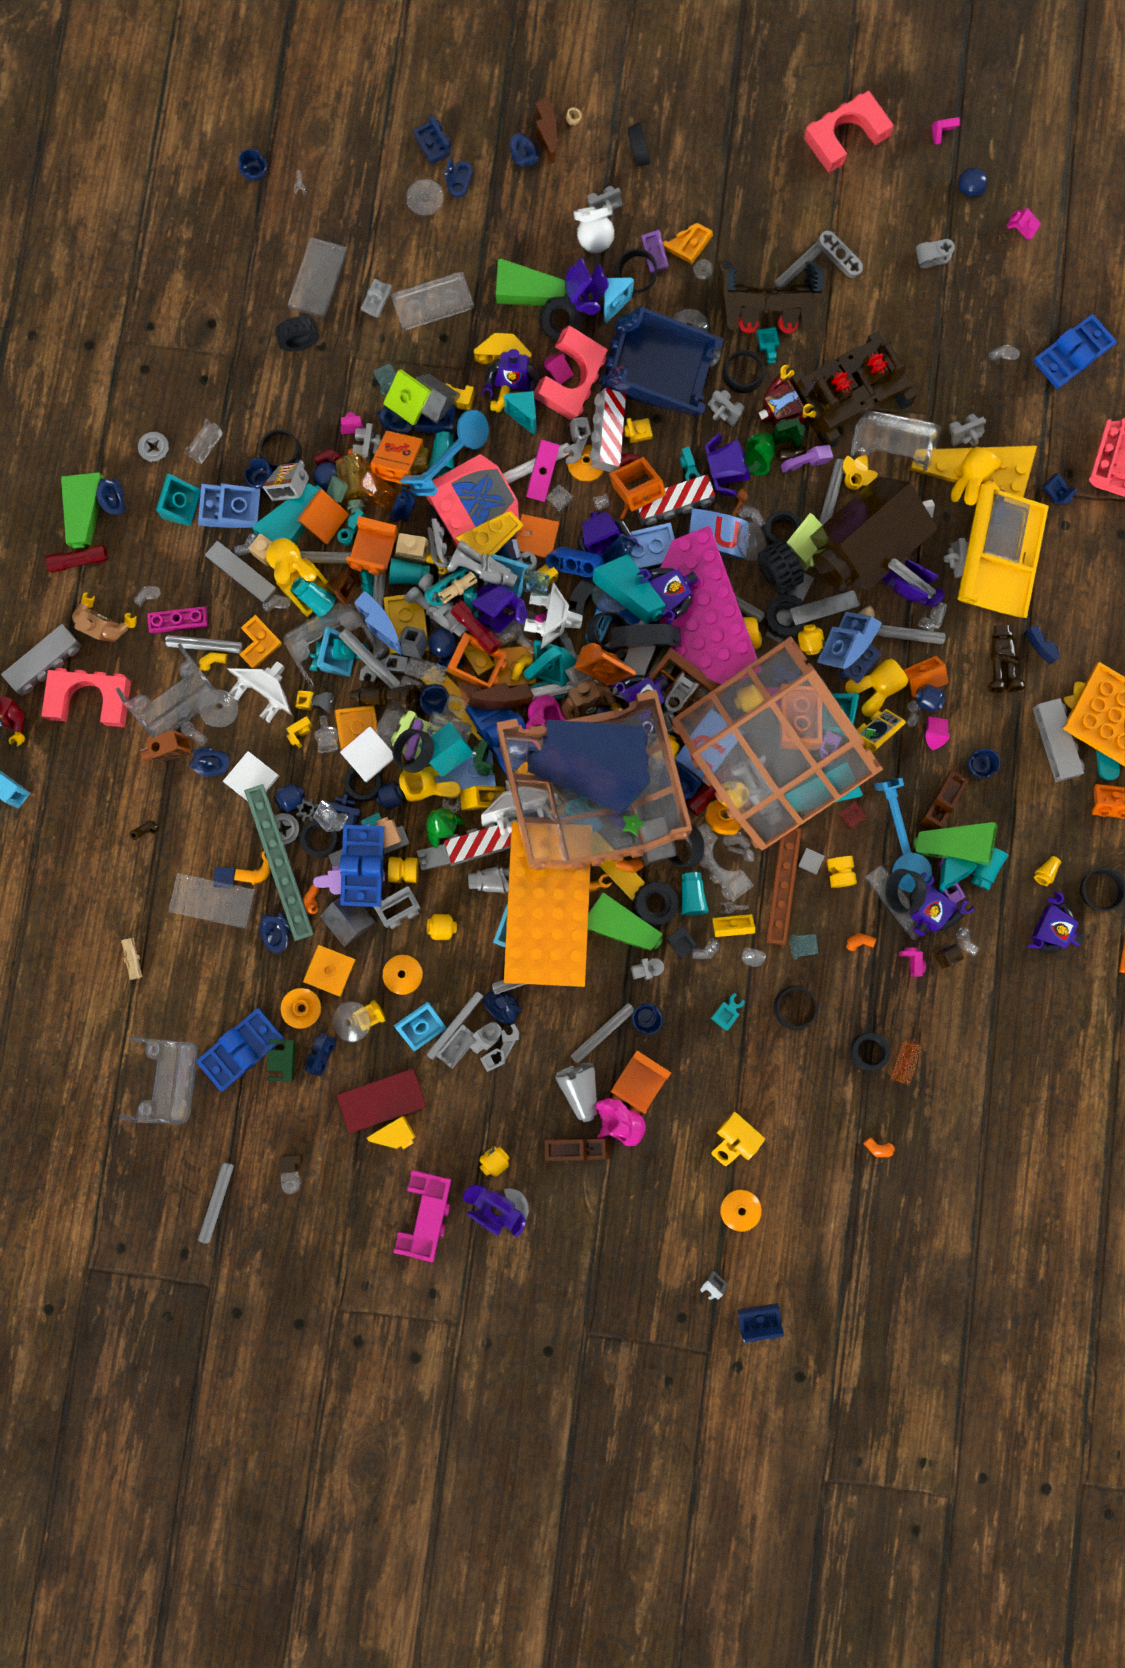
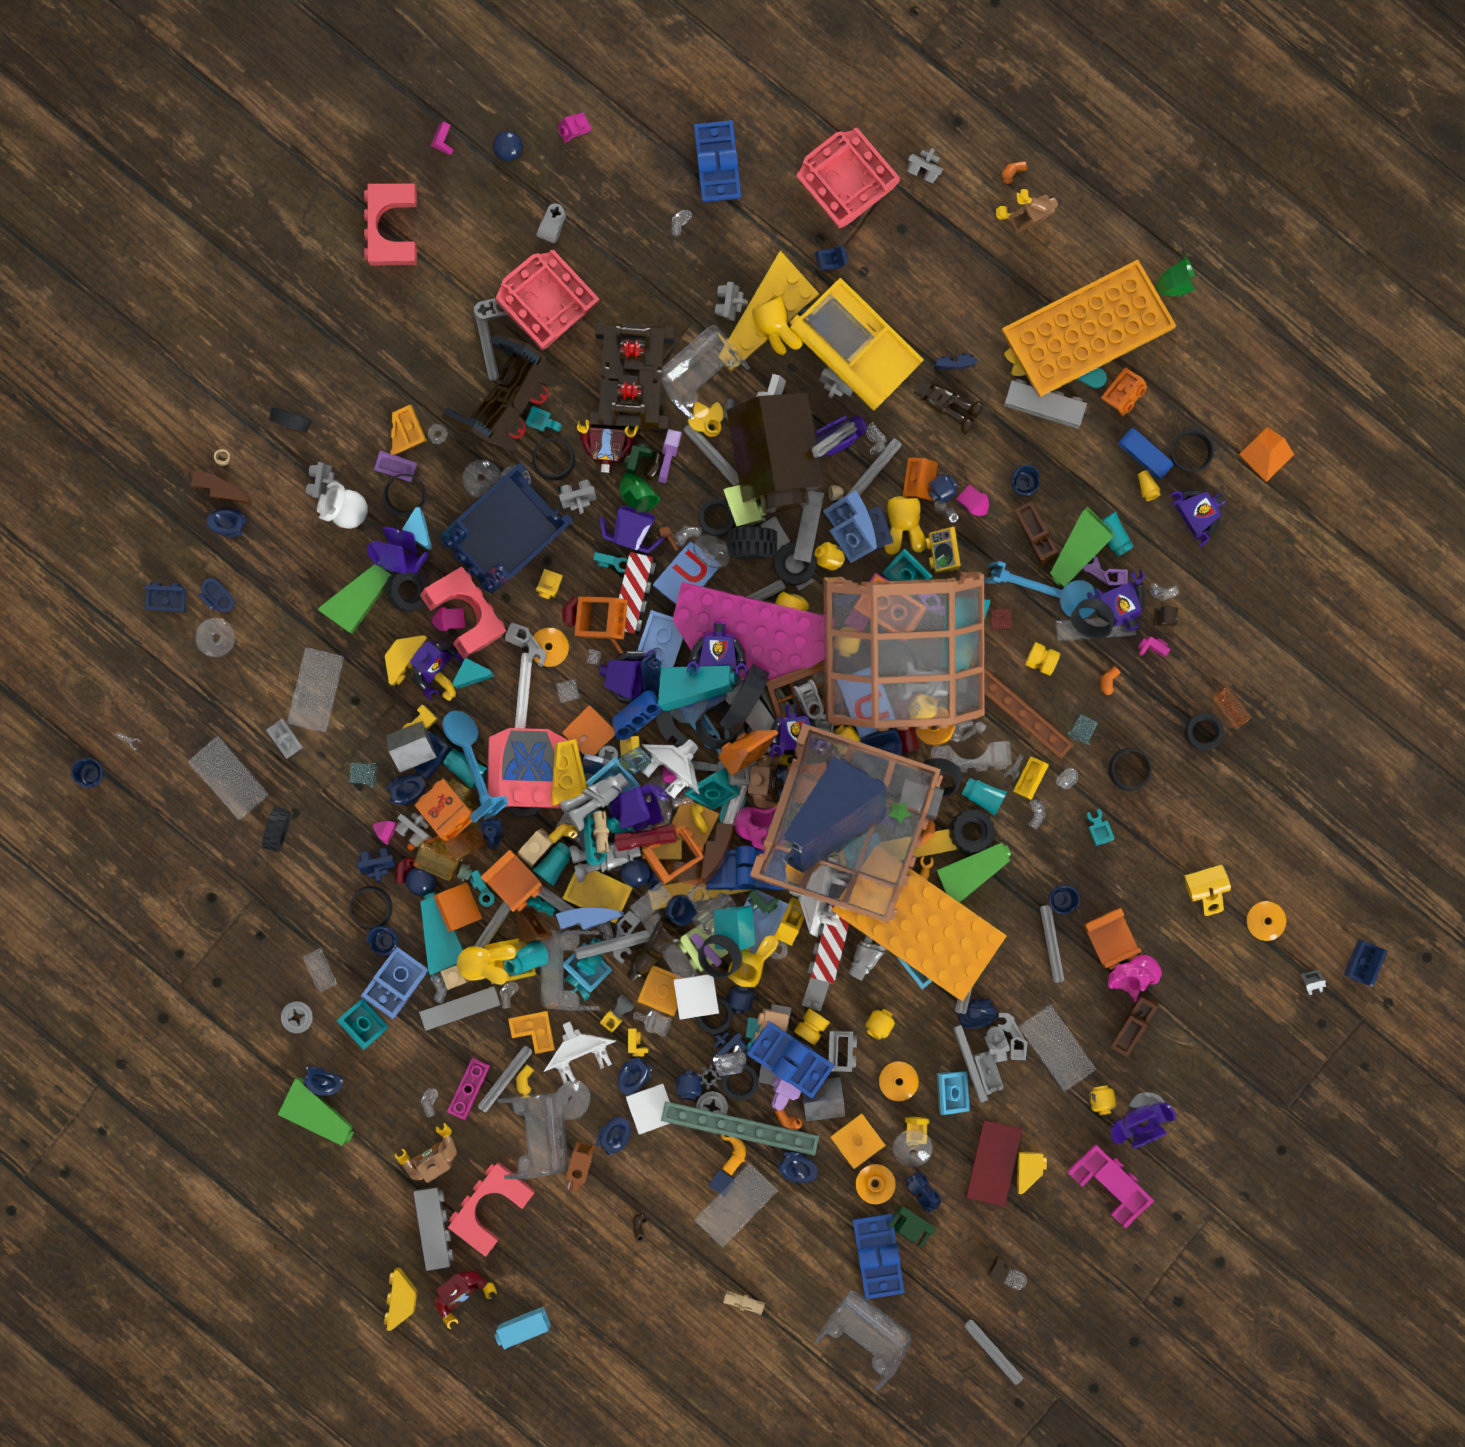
camera: 60 degrees left, 5 degrees up
dark red axle [45,544,108,573] -> none
clear arm [181,722,208,746] -> none
light grey torso [262,459,309,501] -> none
sand green tile [326,476,348,503] -> none
lime plate [383,369,432,425] -> none
dark grey brick [399,626,429,659] -> none
green helmet [426,808,465,848] -> none
light grey piece [427,518,450,568] -> none
teal beam [523,645,562,682] -> none
dark pink tile [525,440,560,502] -> none
light grey cone [555,1063,597,1122] -> none
brick [590,388,626,472] -> none
light grey hips [631,958,664,981] -> none
black panel [666,926,698,958] -> none
light grey tile [798,848,825,875] -> none
orange arm [863,1137,895,1158] -> none
teal slope [939,856,978,893] -> none
none -> dark blue hips [357,847,396,882]
none -> coral wedge [495,250,600,350]
none -> dark blue hat [617,1056,652,1095]
none -> clear tile [1018,1004,1096,1092]
none -> blue beam [1118,428,1174,480]

